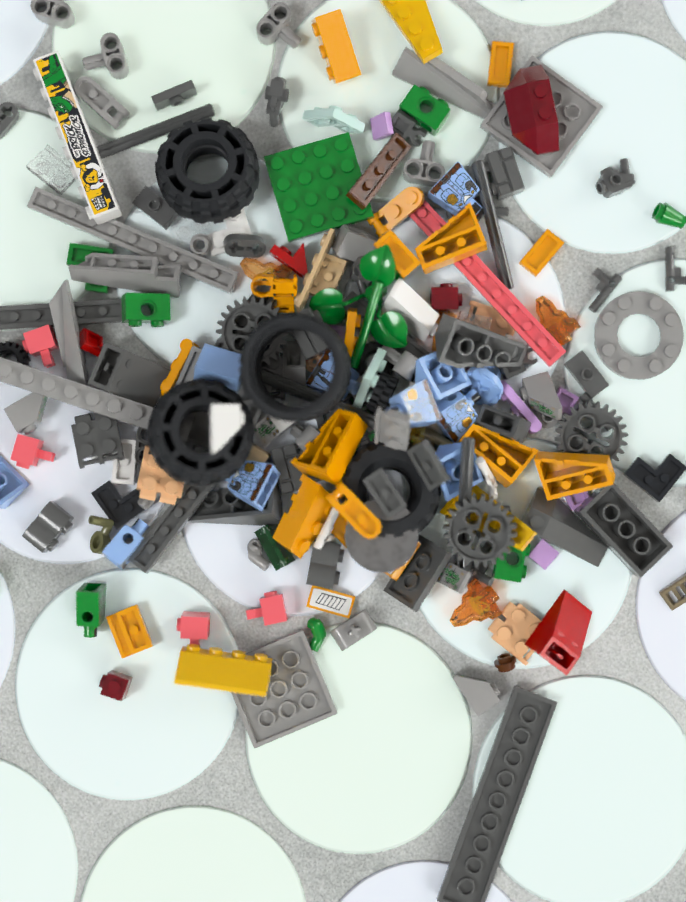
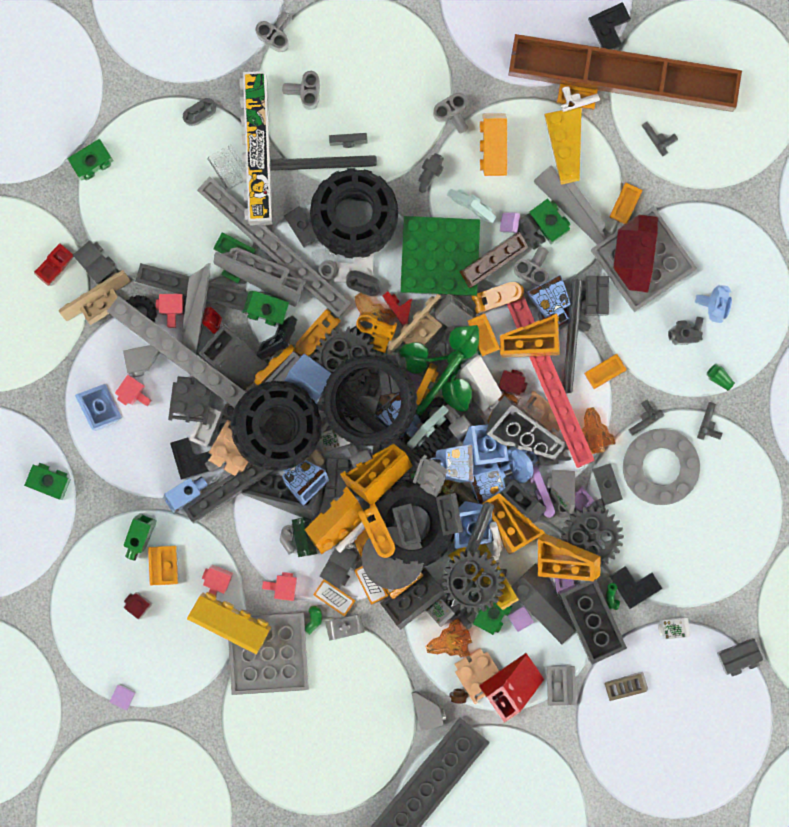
camera: 25 degrees right, 0 degrees up
dark grey brick [22,501,74,553] -> none
light grey plate [74,76,130,130] -> none
olive plate [88,515,114,555] -> none
white slope [209,404,244,454] -> none
none -> lavender tile [110,684,135,711]
none -> black plate [257,315,298,360]
none -> light orange plate [295,308,341,356]
none -> white tile [354,566,388,605]
none -> light grey plate [547,666,576,706]
none -> green arm [606,583,620,610]
none -> light blue tile [695,285,732,323]

